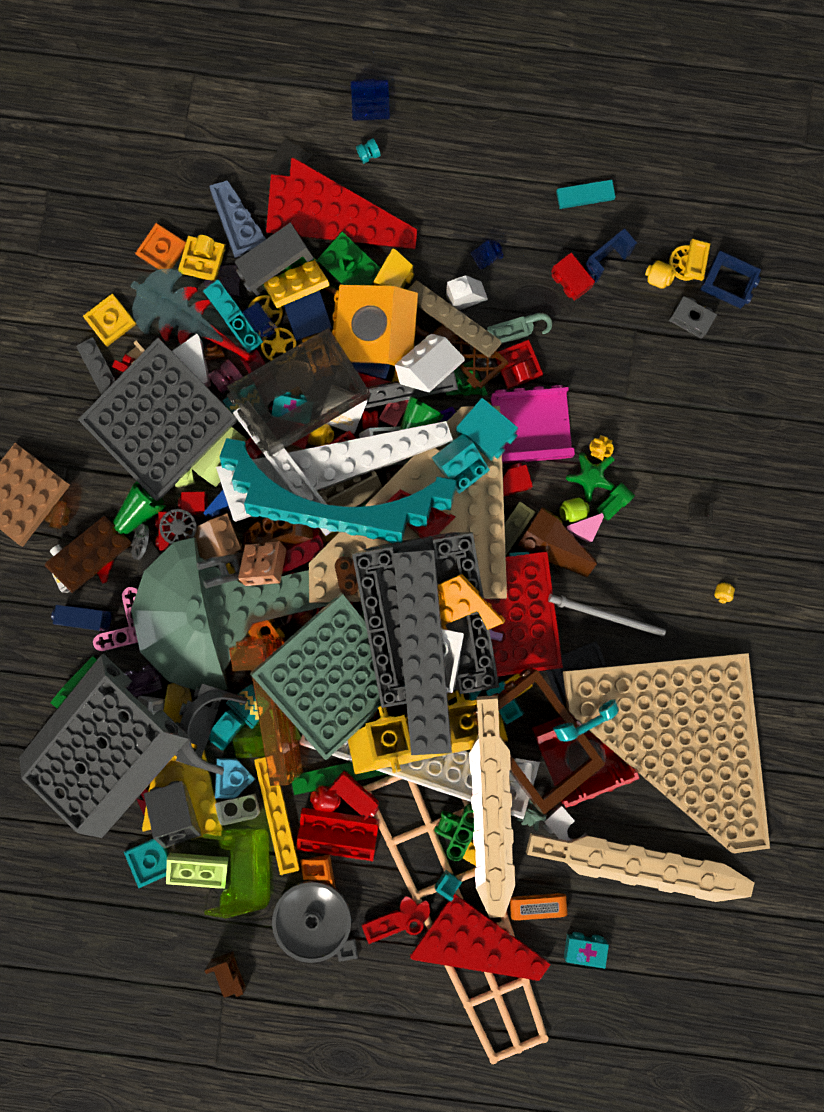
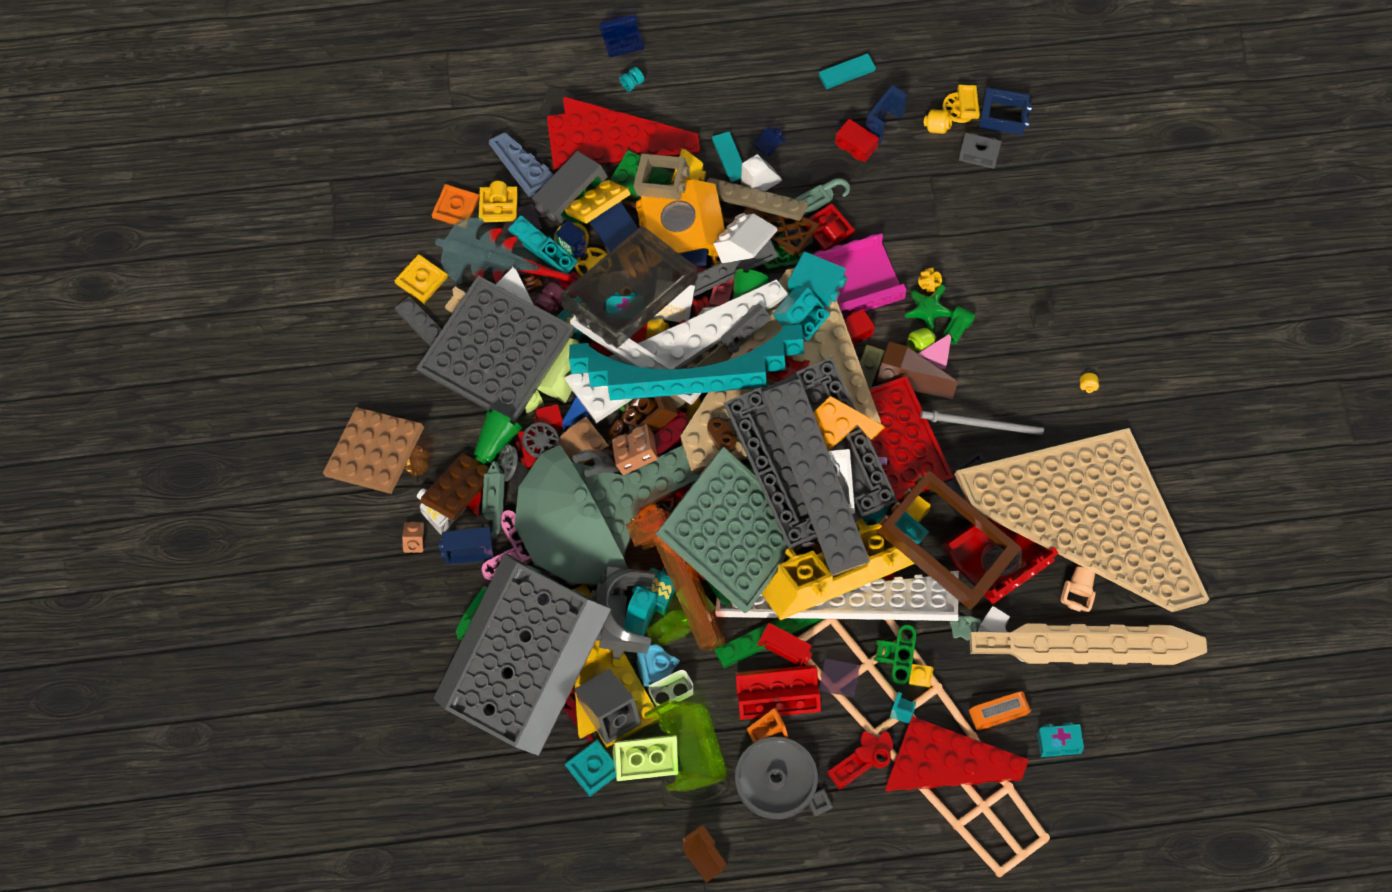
camera: 15 degrees left, 20 degrees down
red tile [112,354,136,372] -> none
yellow plate [254,755,300,875] -> none
red head [310,785,341,812] -> none
tan plate [469,696,515,918] -> none
teal piece [553,699,619,742] -> none
none -> nougat bracket [402,522,425,553]
none -> sand green plate [481,461,505,540]
none -> dark tan window [633,154,690,200]
none -> teal tile [712,132,742,184]
none -> dark grey plate [721,303,771,354]
none -> clear purple piece [819,658,860,698]
none -> light nougat piece [1061,567,1096,612]

